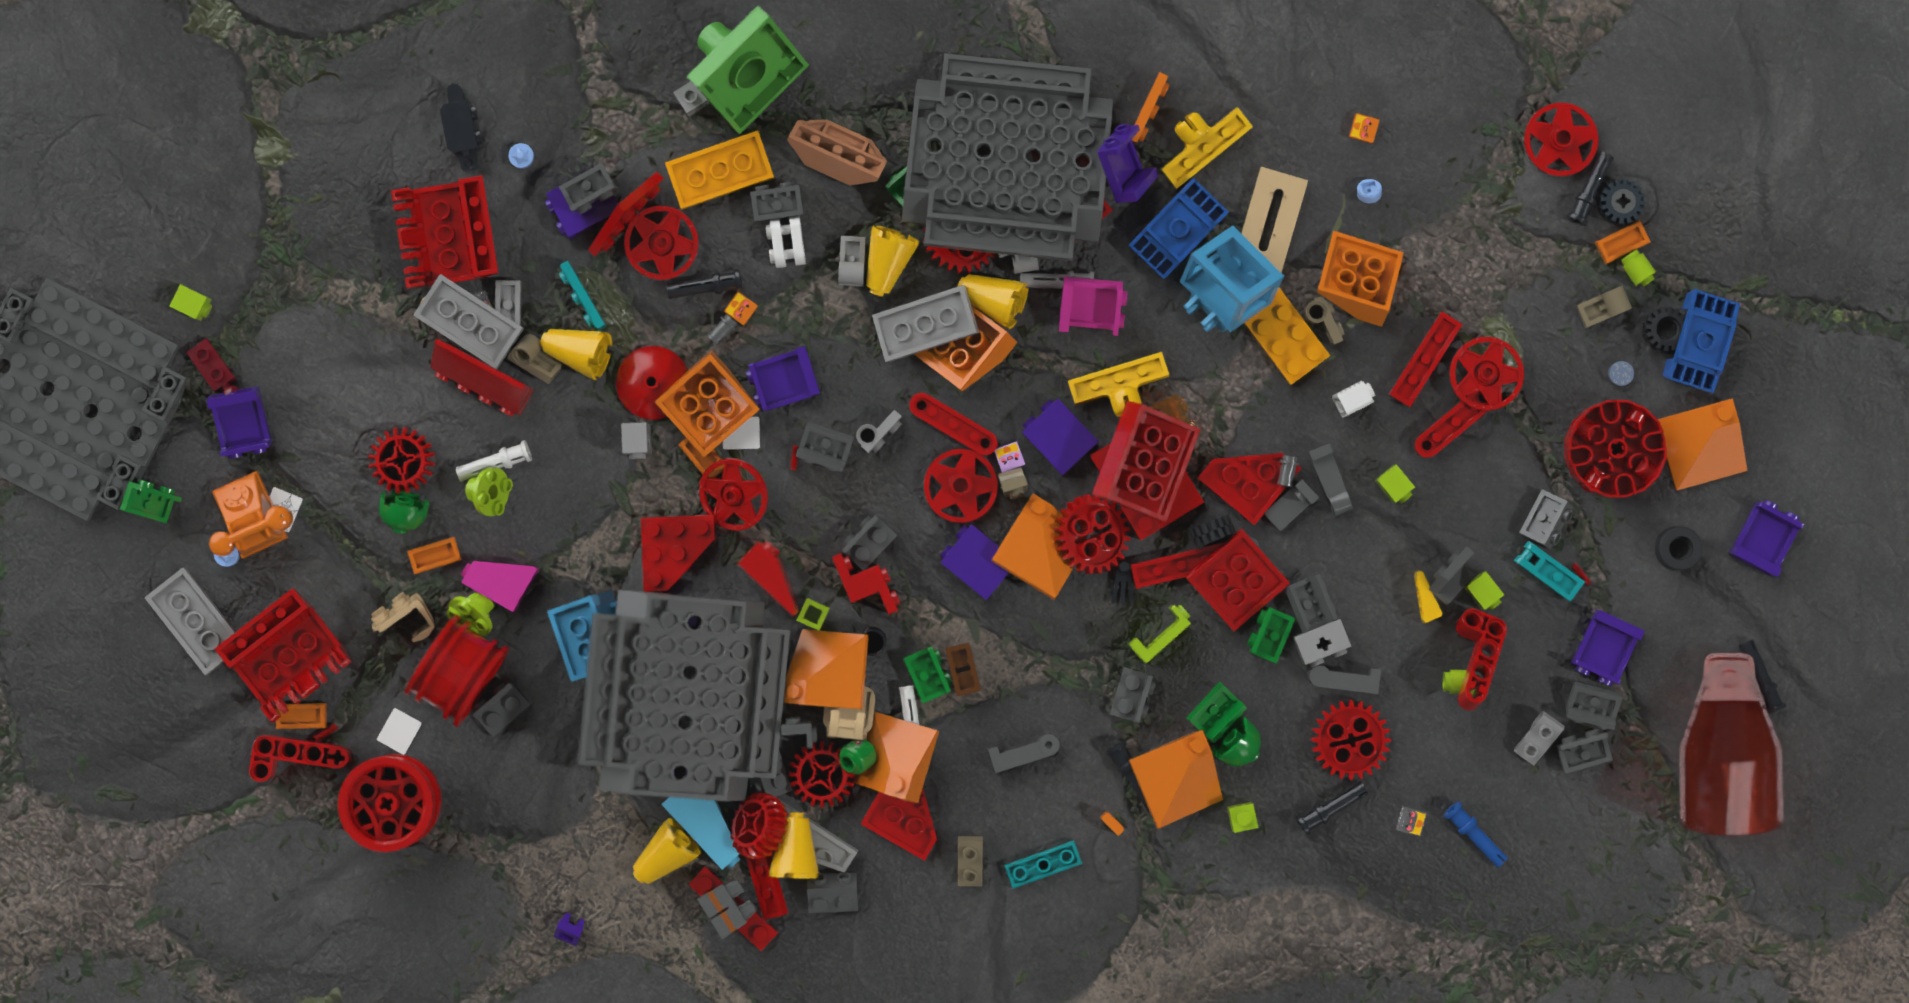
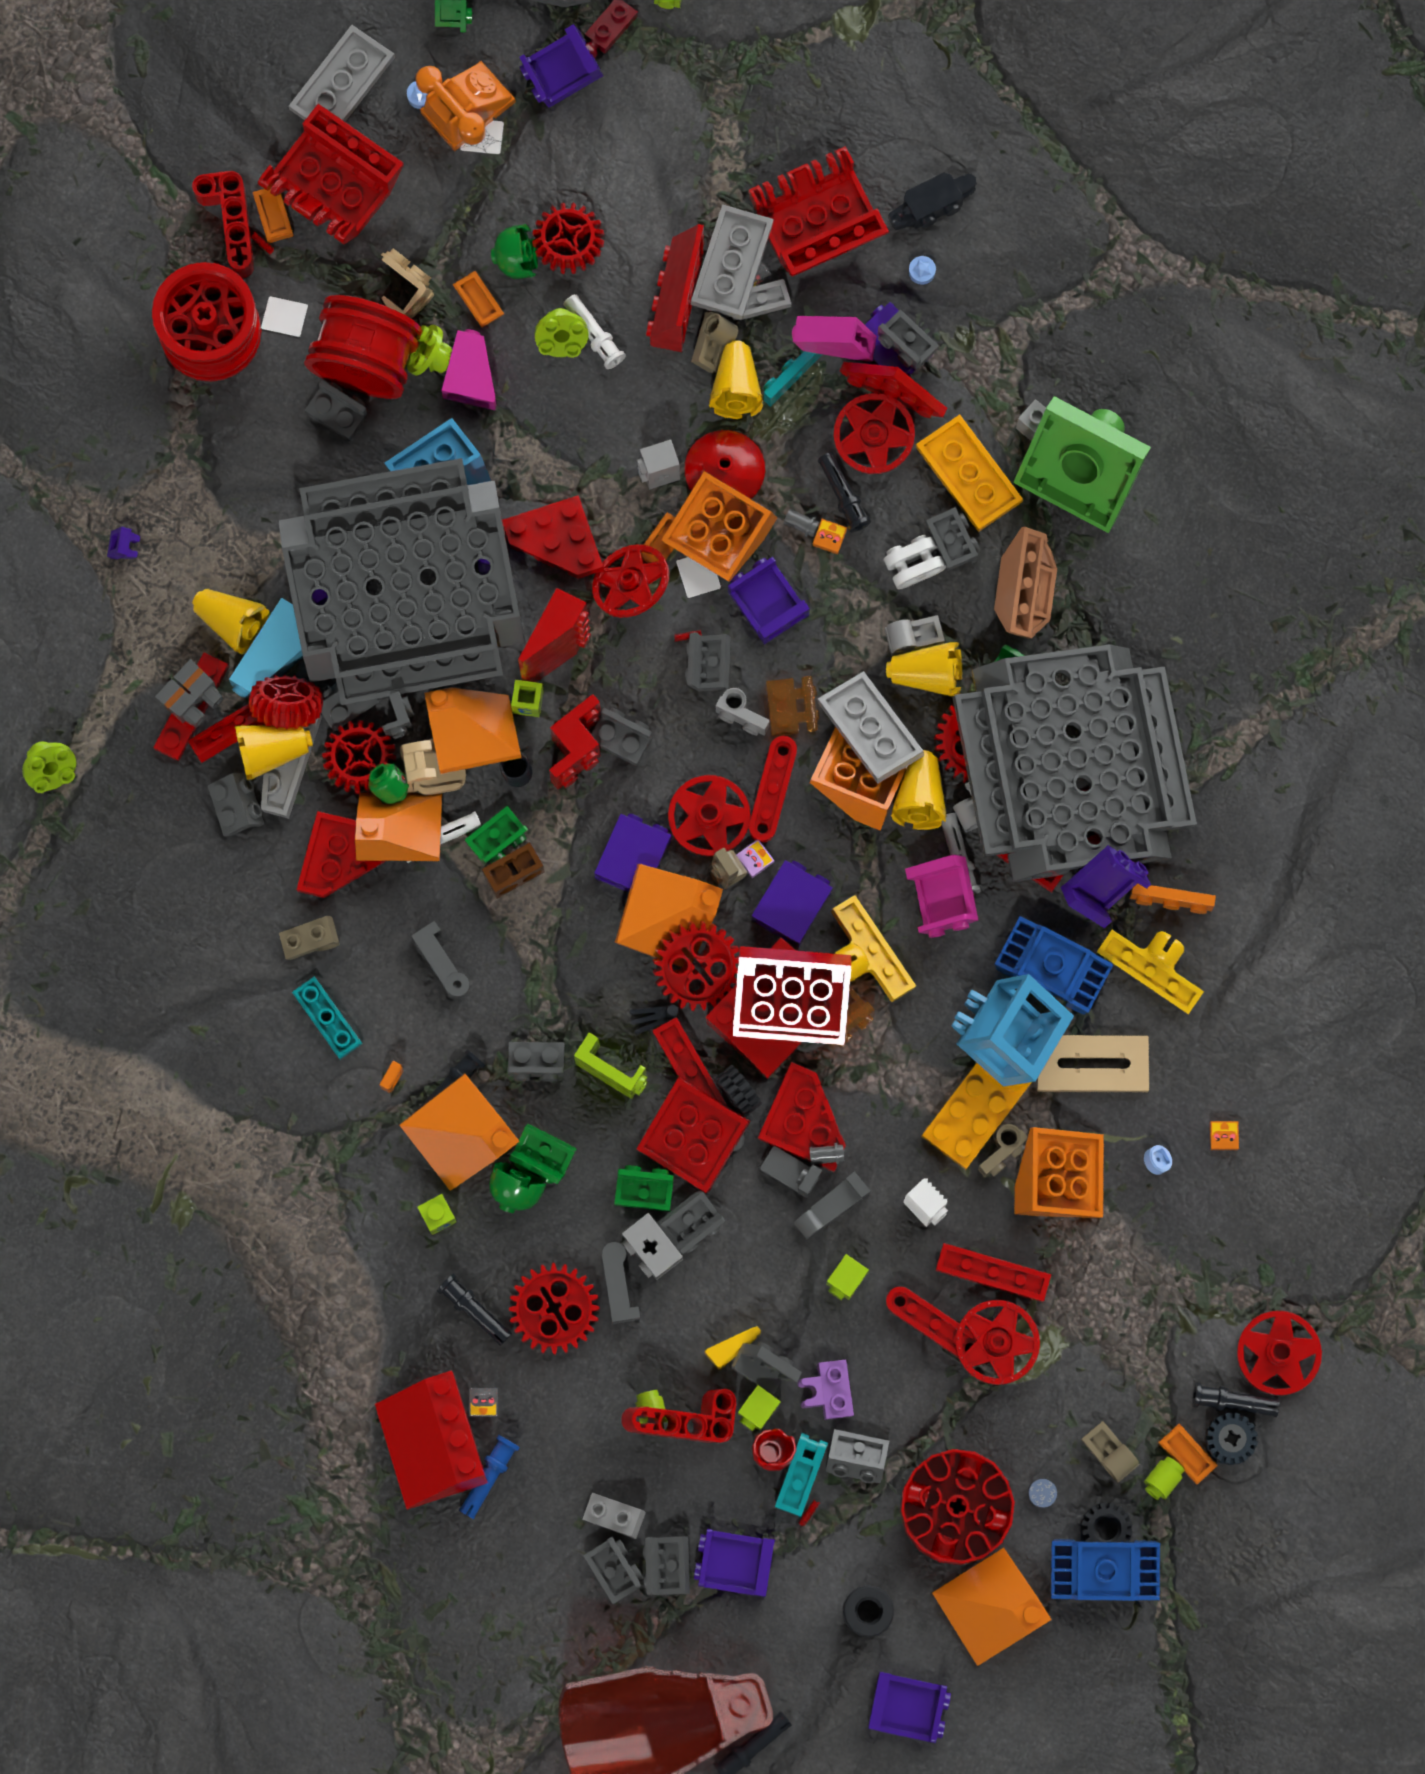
camera: 75 degrees right, 10 degrees down
none -> red slope [375,1370,488,1510]
none -> red hair [751,1429,796,1471]
none -> clear orange plate [766,676,820,736]
none -> dark pink slope [792,316,877,362]
none -> medium lavender plate [798,1360,854,1420]

